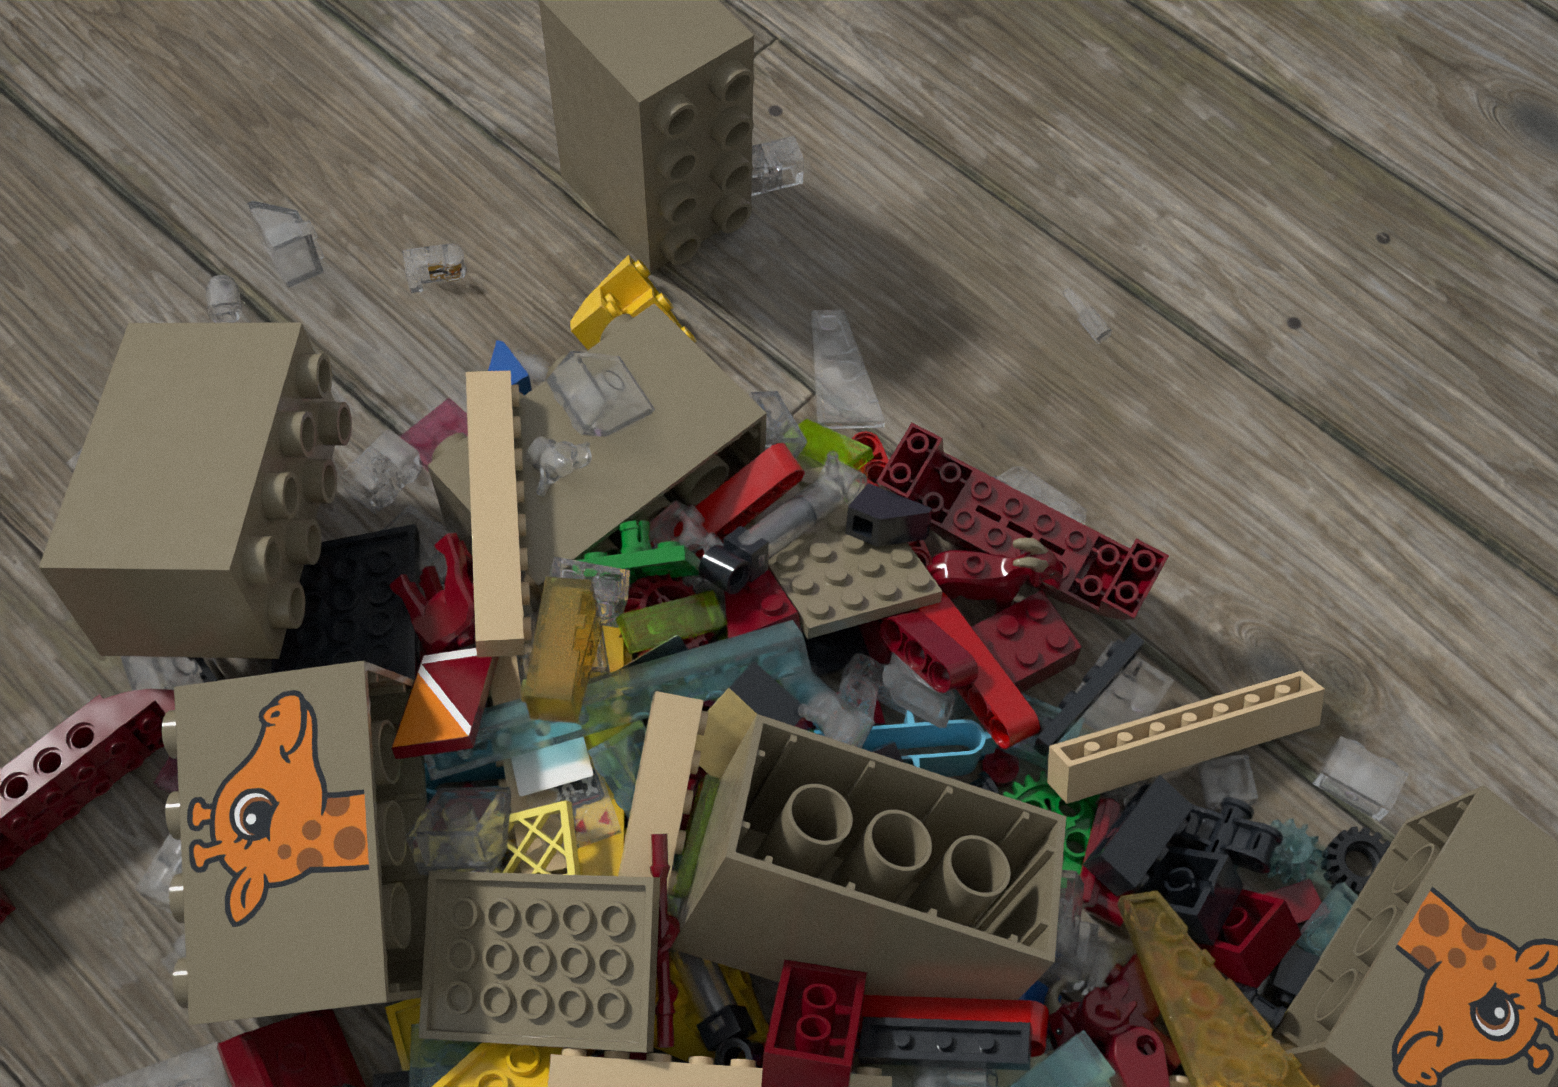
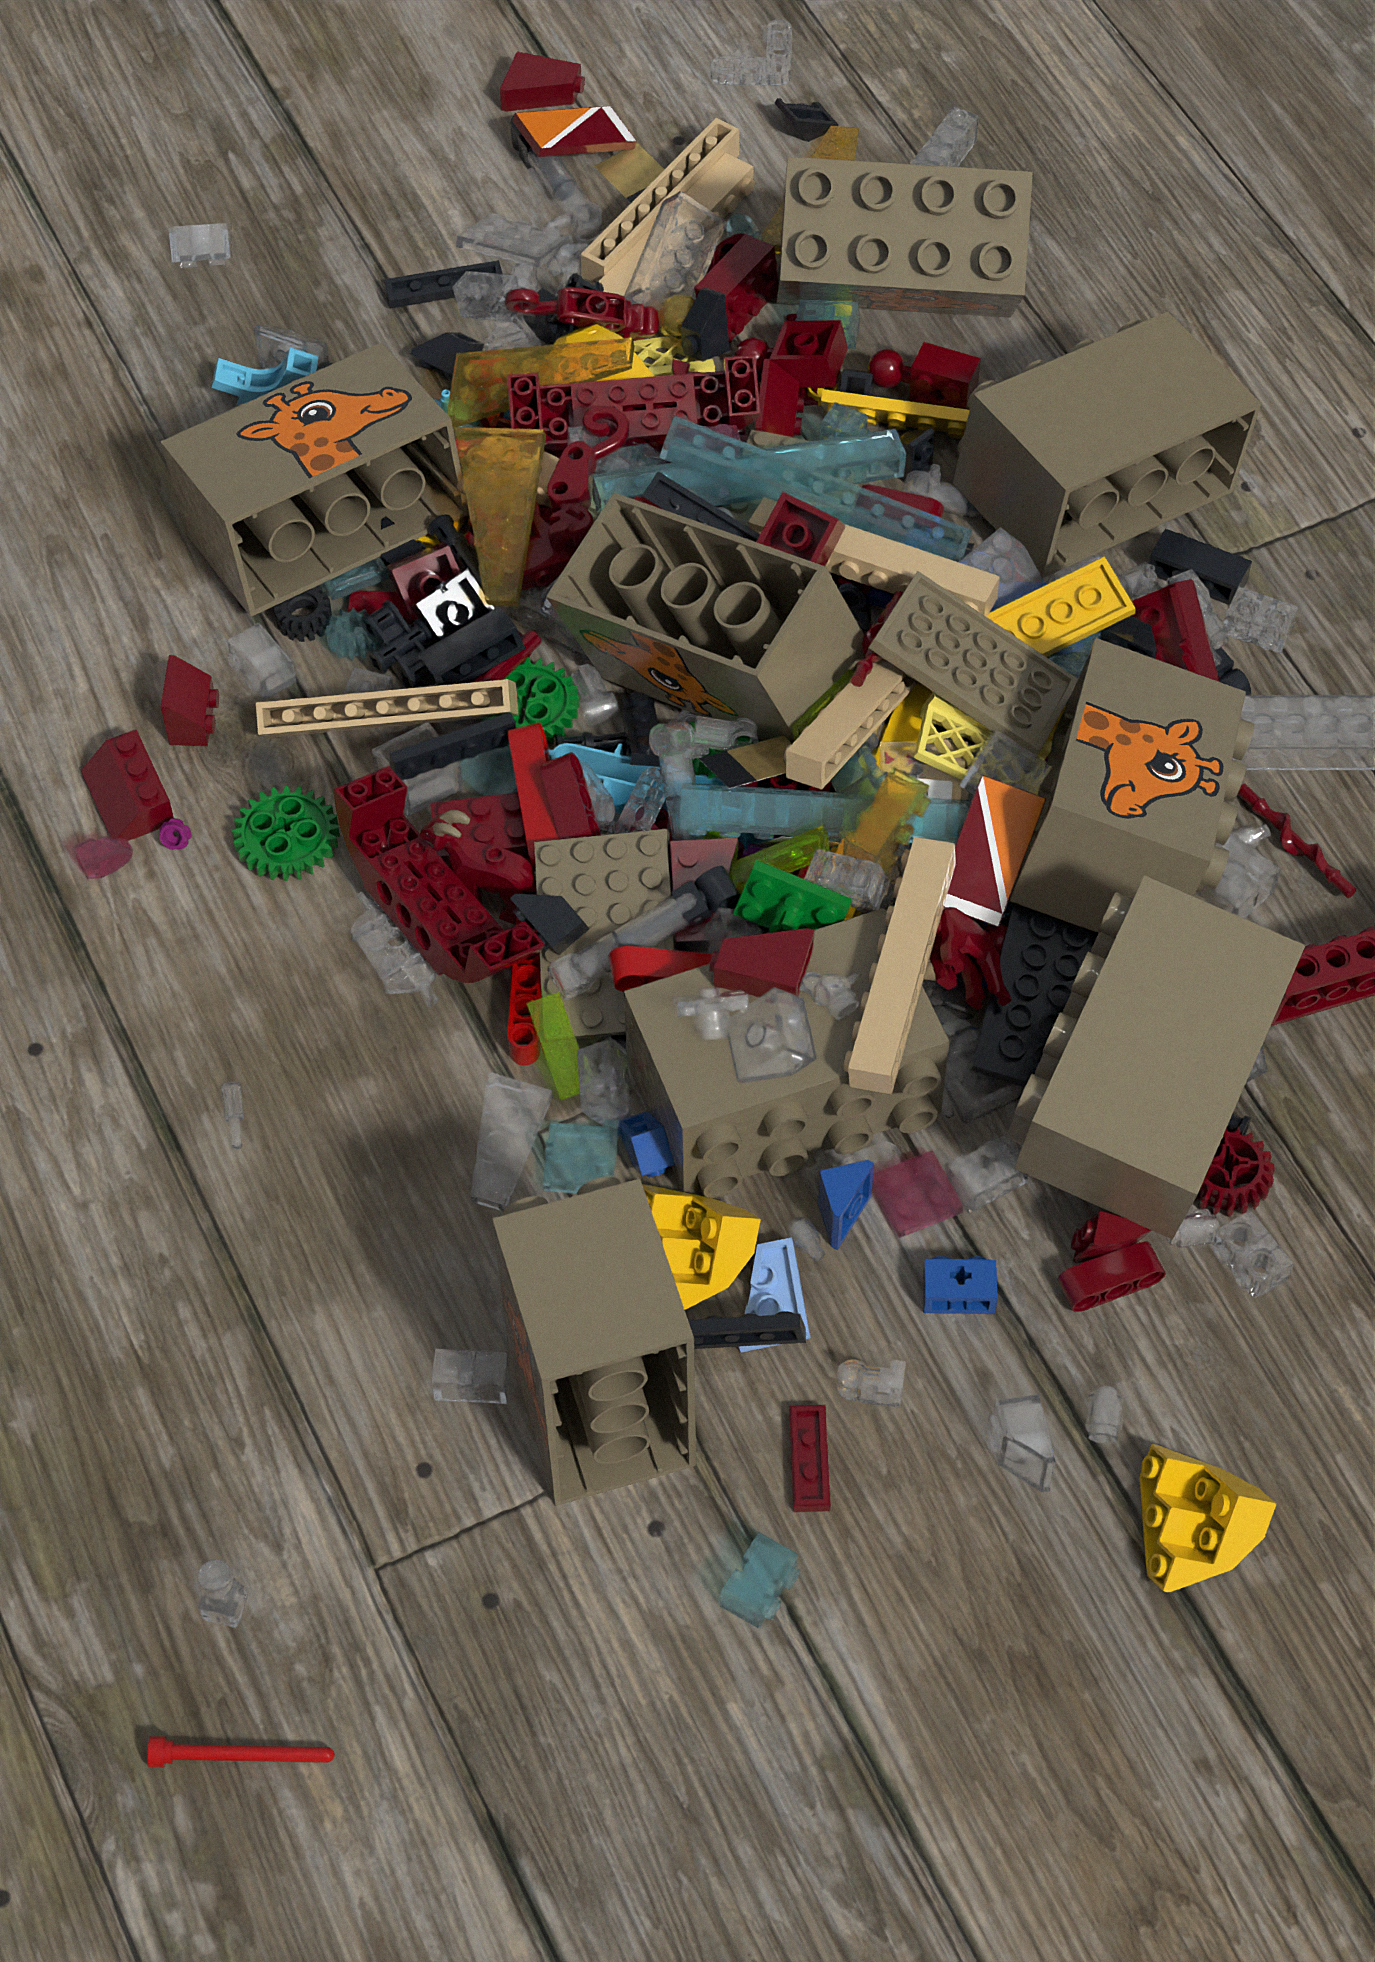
camera: 155 degrees left, 5 degrees down
none -> clear pink rock [73,837,133,879]
none -> dark red slope [81,729,174,846]
none -> dark red slope [160,655,219,746]
none -> magenta plate [160,818,191,850]
none -> green gear [232,785,340,881]
none -> clear light blue piece [543,1119,619,1193]
none -> clear plant [672,987,749,1040]
none -> black plate [688,1311,806,1349]
none -> dark red slope [709,928,815,1006]
none -> clear light blue brick [720,1532,800,1628]
none -> light blue wing [739,1237,811,1353]
none -> dark red tile [789,1405,831,1512]
none -> blue brick [923,1256,998,1314]
none -> yellow brick [1139,1444,1277,1592]
none -> dark red piece [1238,784,1356,898]

